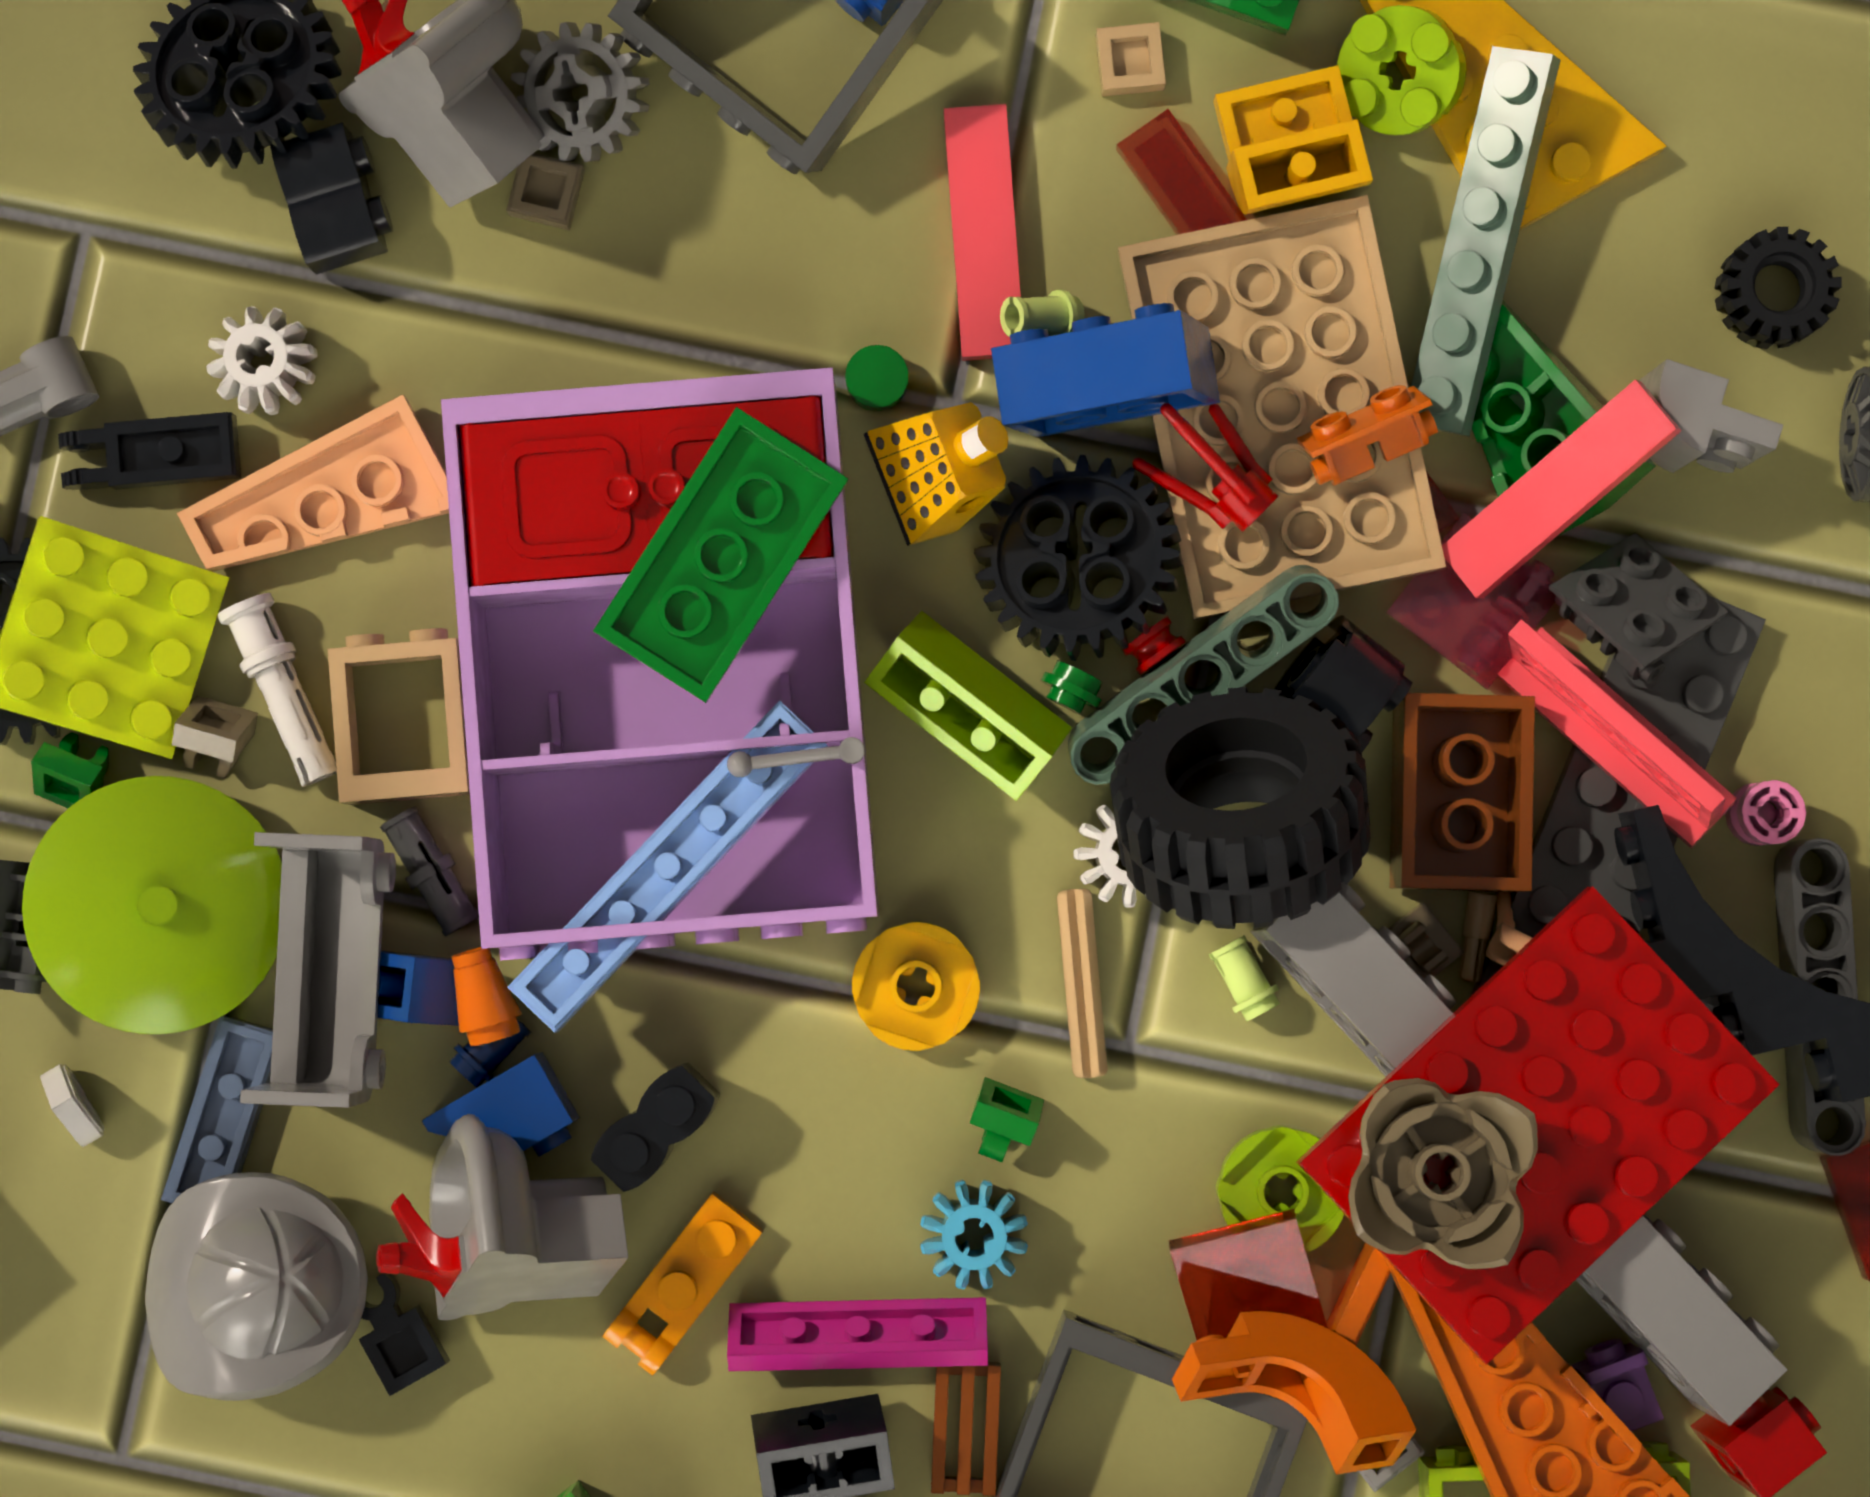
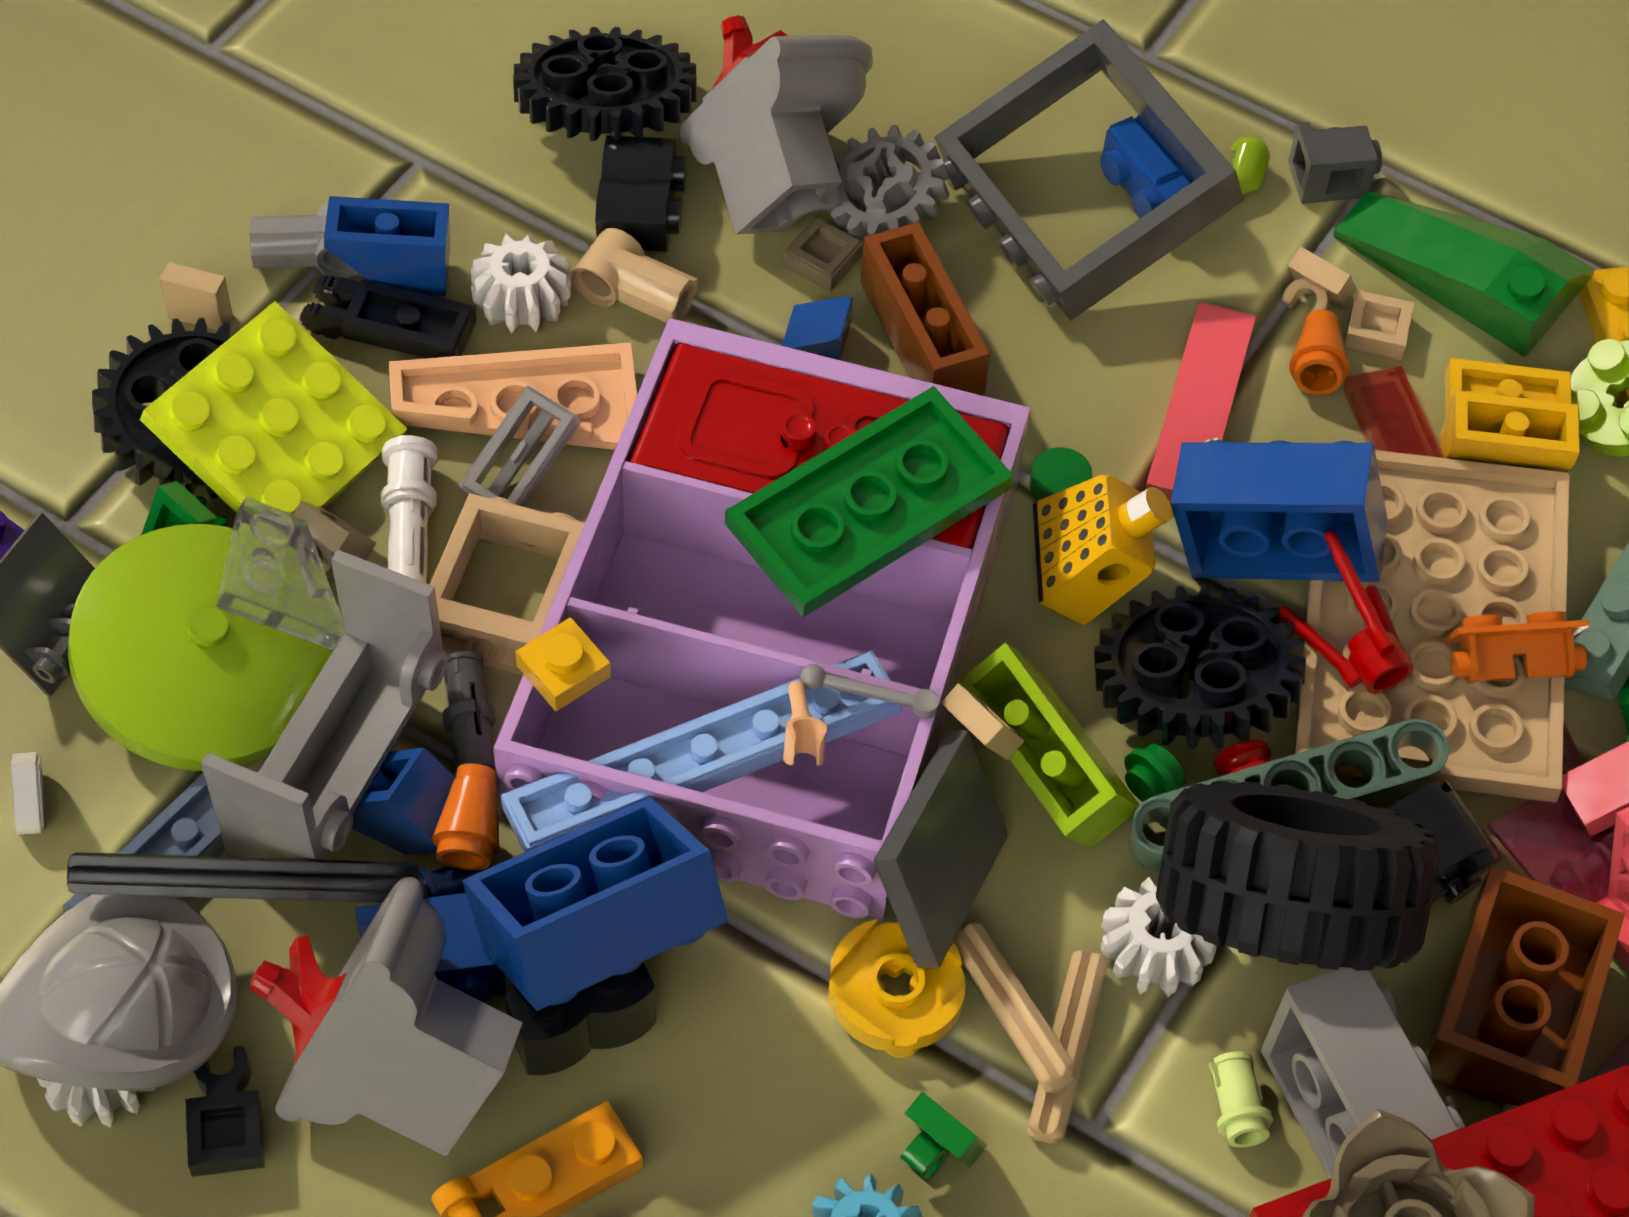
camera: 20 degrees right, 30 degrees down
none -> black axle [67,852,419,903]
none -> clear wing [216,497,345,650]
none -> blue slope [324,196,450,296]
none -> light grey tile [458,385,581,507]
none -> blue brick [462,796,729,1011]
none -> yellow plate [515,617,611,712]
none -> tan piece [570,228,697,323]
none -> blue slope [782,297,853,360]
none -> light nougat hand [783,681,827,766]
none -> dark orange brick [861,222,990,396]
none -> dark grey tile [873,730,1008,968]
none -> tan tile [940,683,1025,760]
none -> tan axle [953,923,1078,1093]
none -> tan tile [1283,246,1356,313]
none -> orange cone [1289,310,1350,396]

